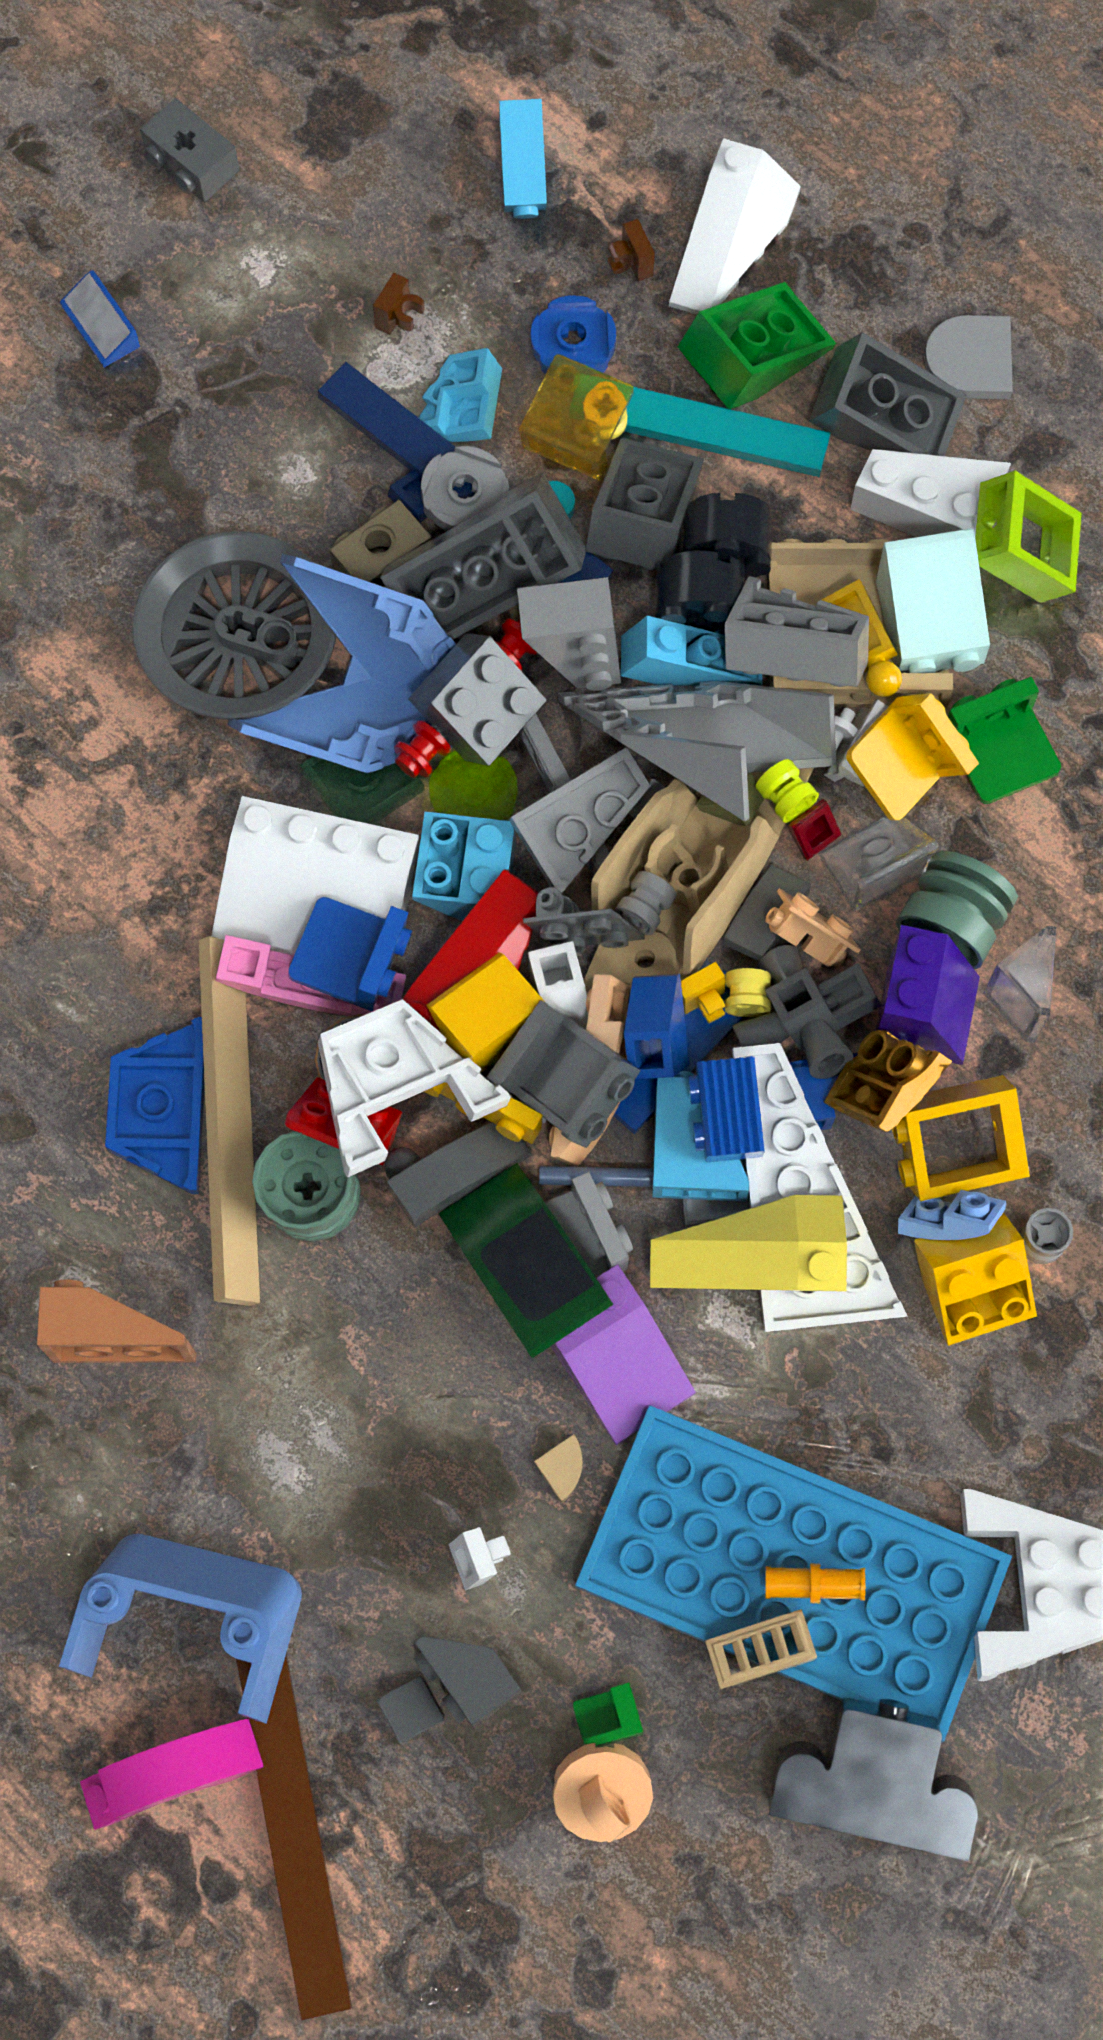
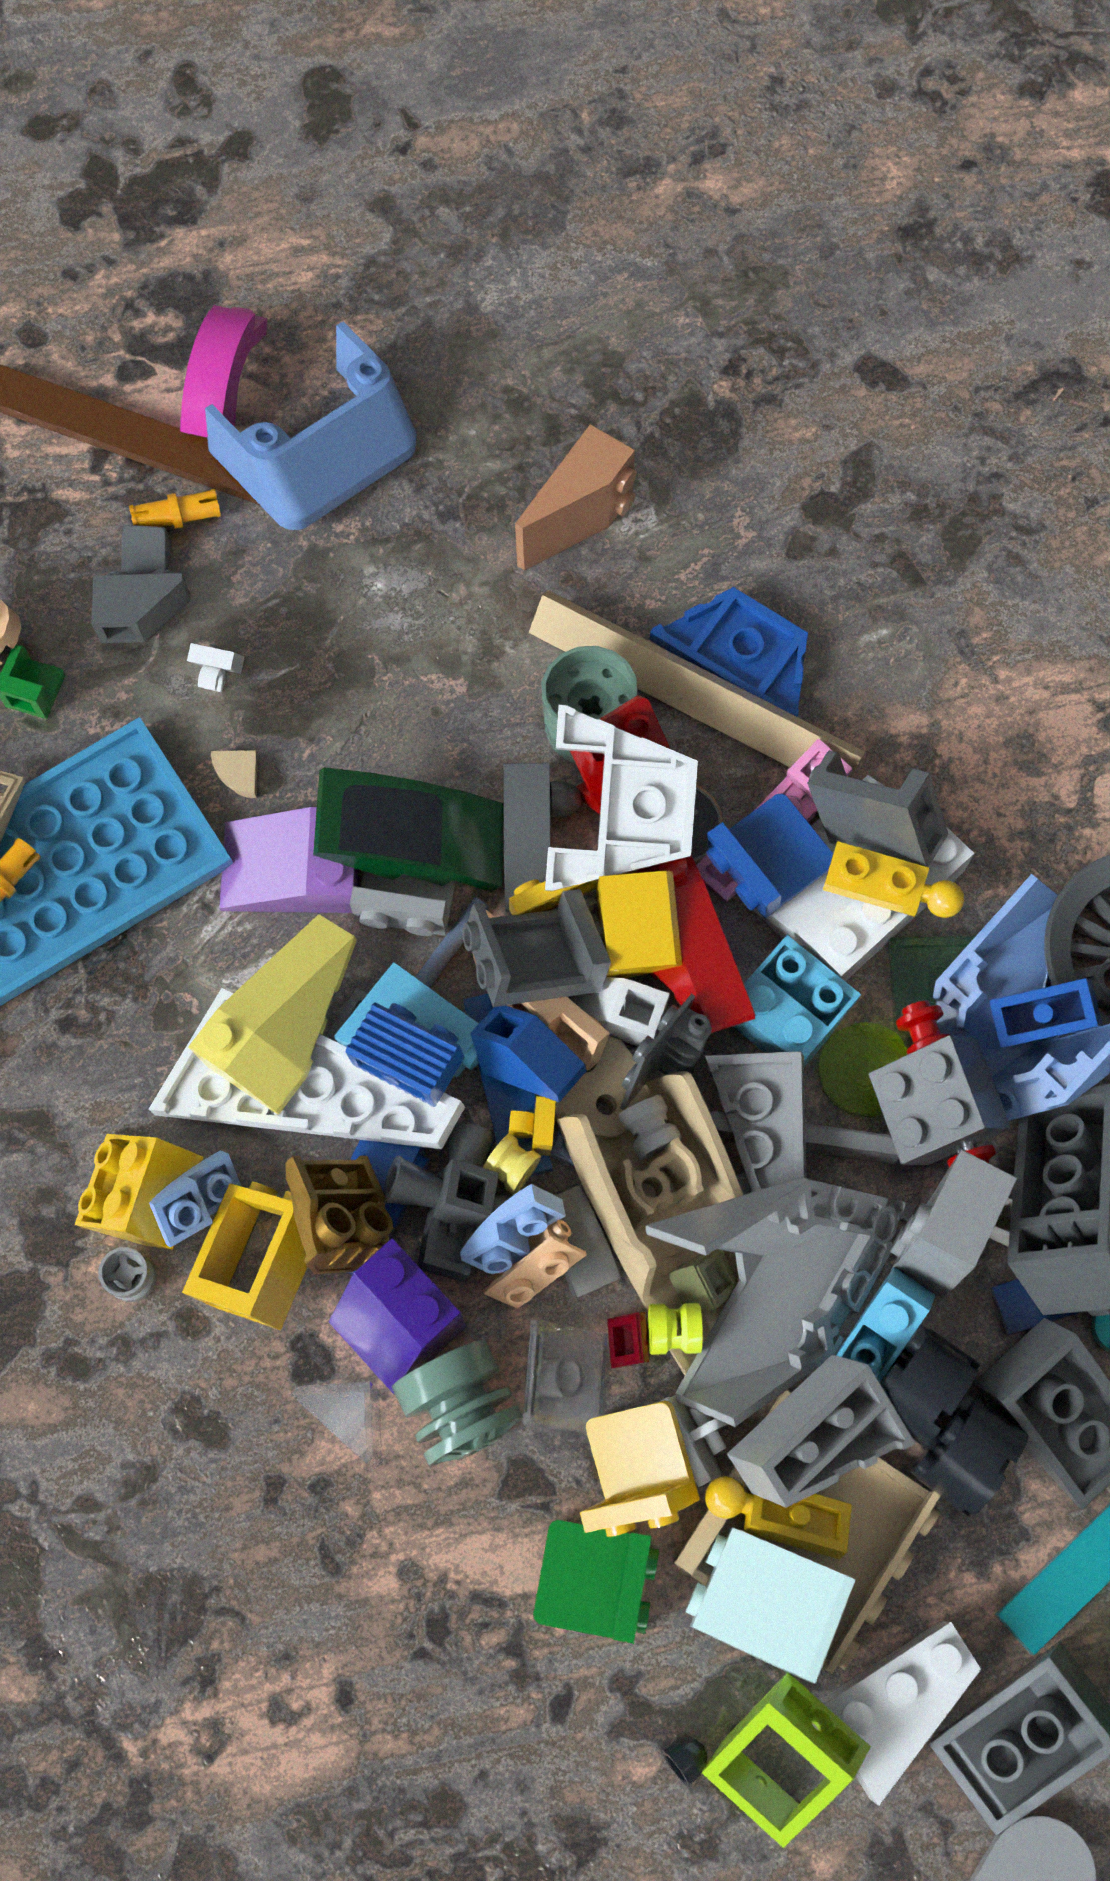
camera: 125 degrees right, 0 degrees up
none -> light orange pin [129,489,221,529]
none -> light blue slope [460,1184,565,1275]
none -> black hinge [662,1737,707,1787]
none -> dark grey panel [807,750,949,867]
none -> yellow plate [823,841,964,918]
none -> blue brick [989,978,1103,1048]

